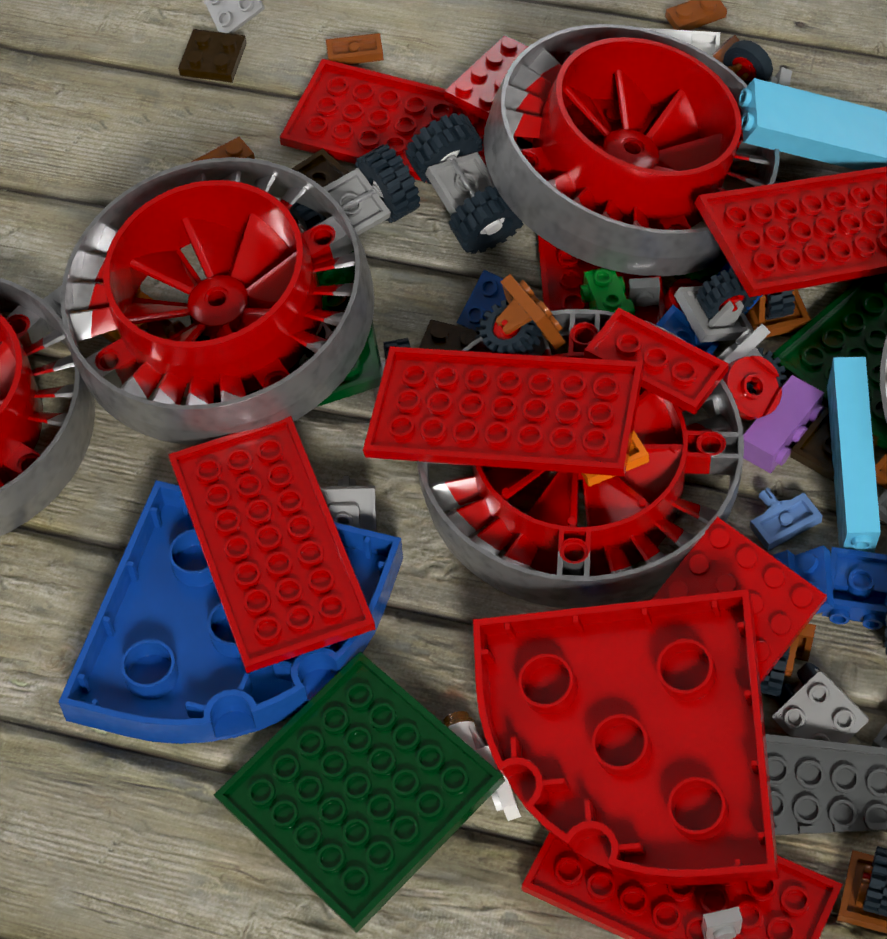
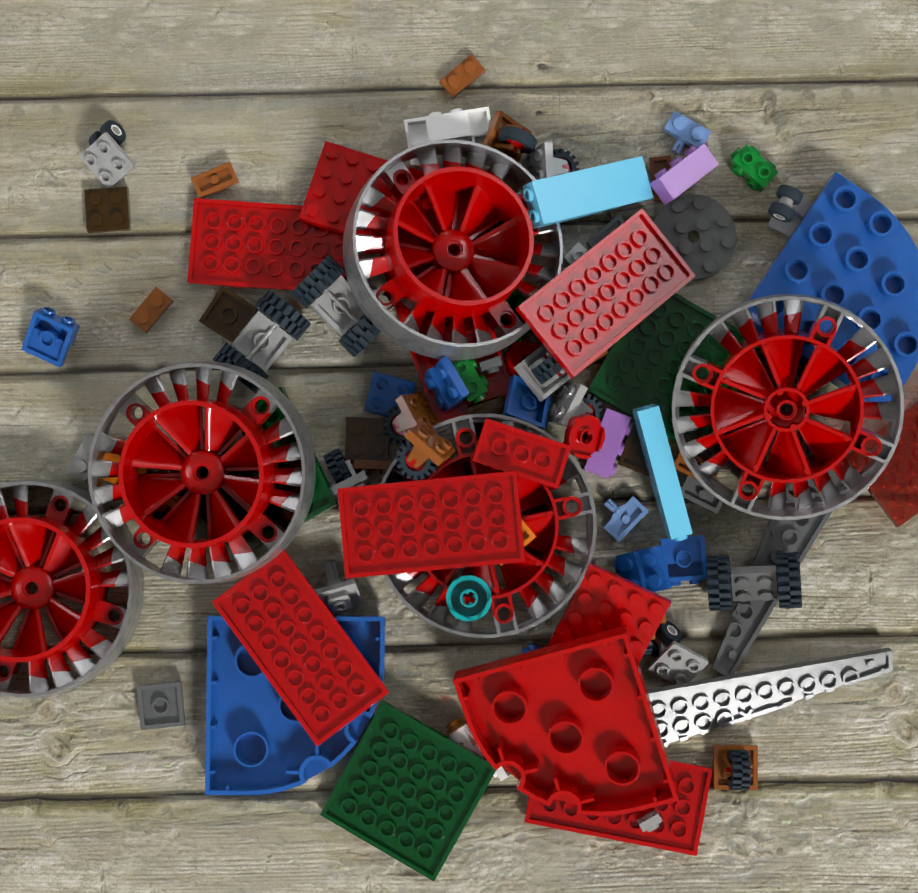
camera: 20 degrees left, 30 degrees up
none -> blue plate [21,307,80,367]
none -> dark grey plate [137,681,186,730]
none -> blue plate [424,356,469,413]
none -> teal brick [446,575,492,621]

